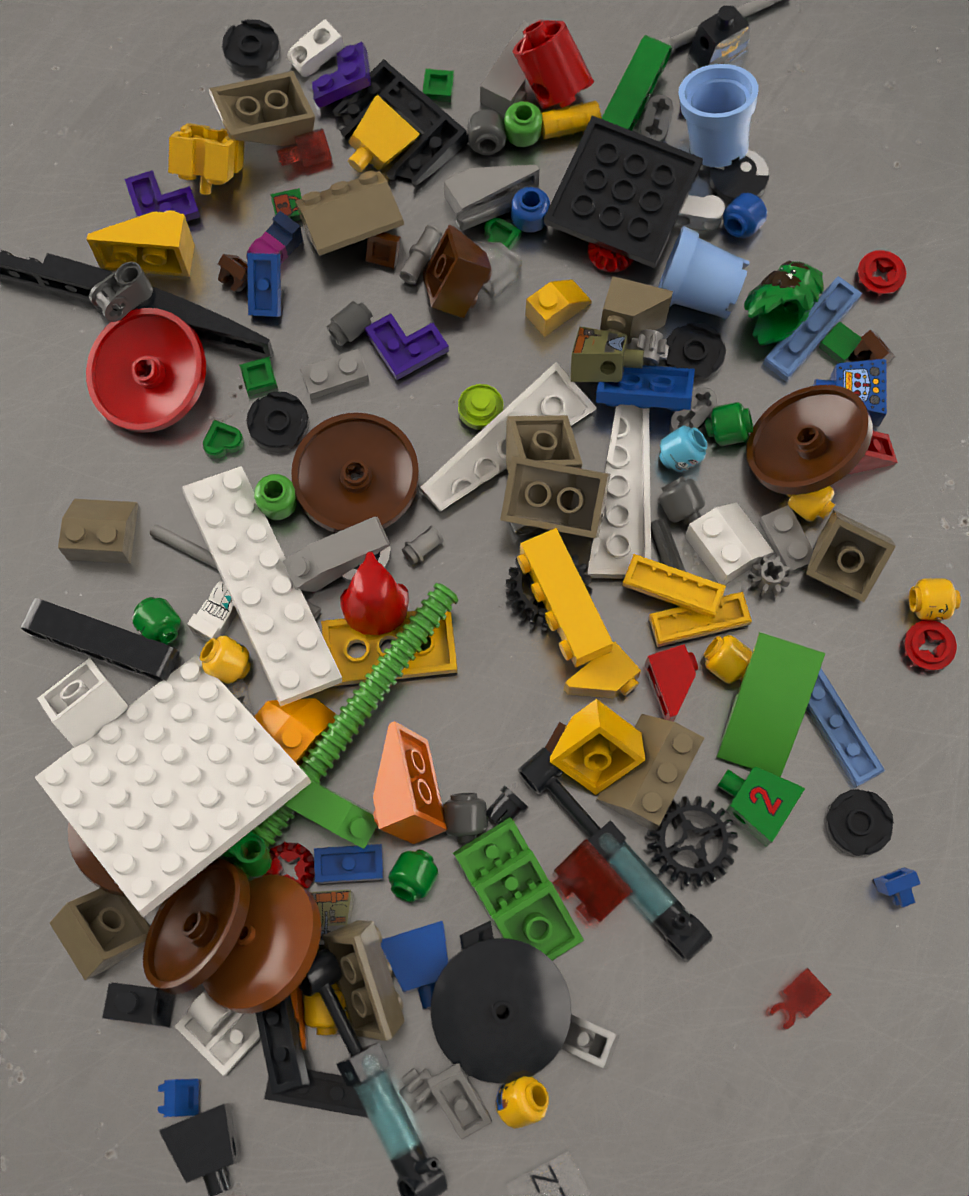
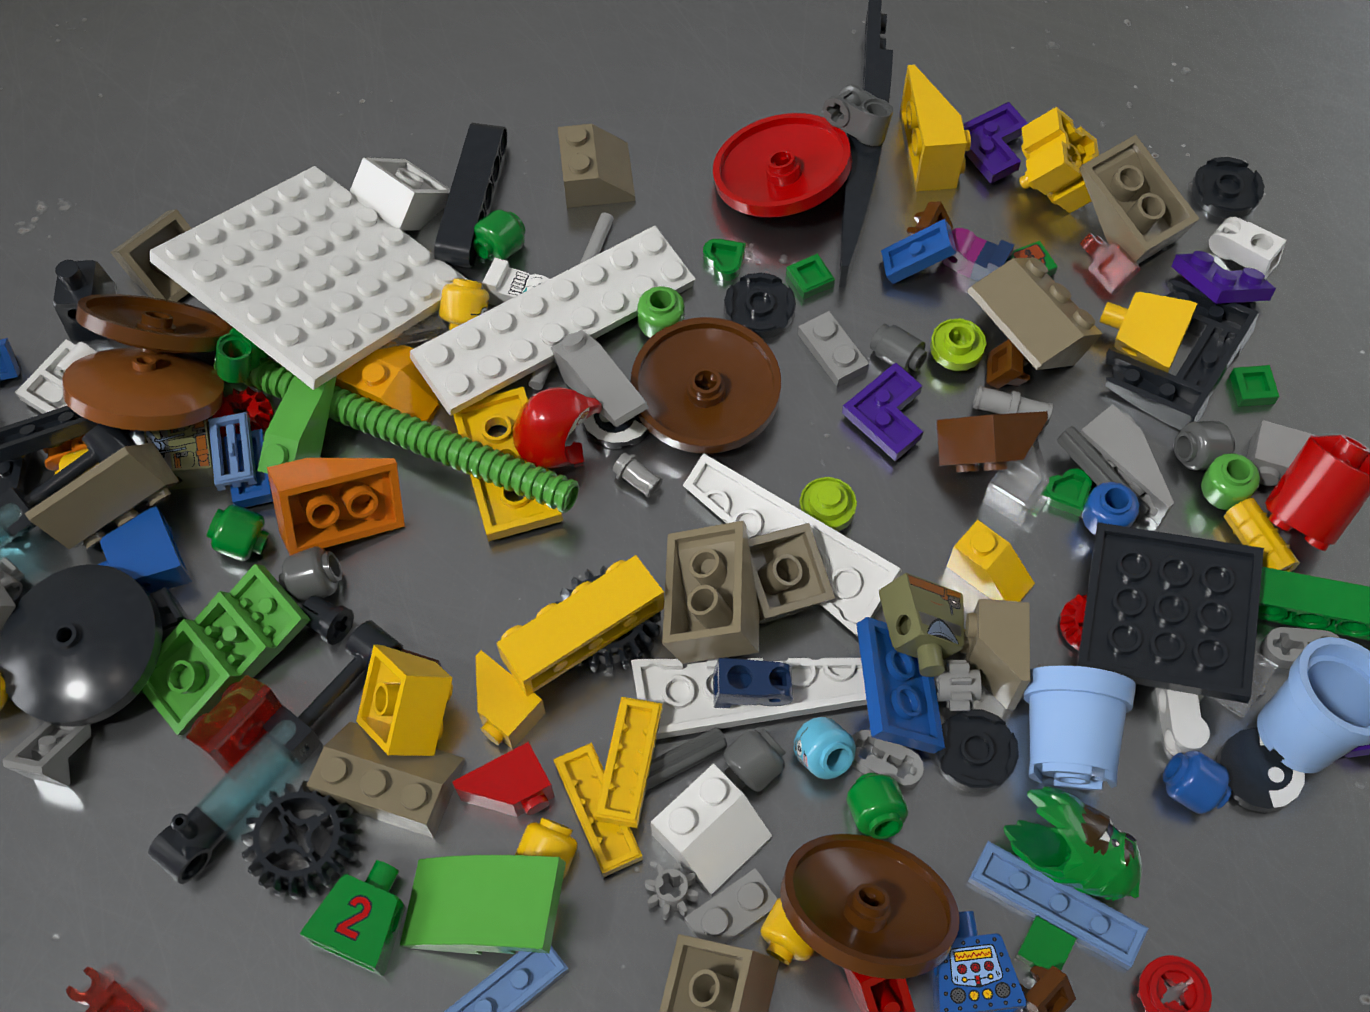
camera: 80 degrees right, 10 degrees down
none -> medium blue tile [208,412,257,491]
none -> dark blue leg [713,658,793,708]
none -> lime plate [930,318,986,371]

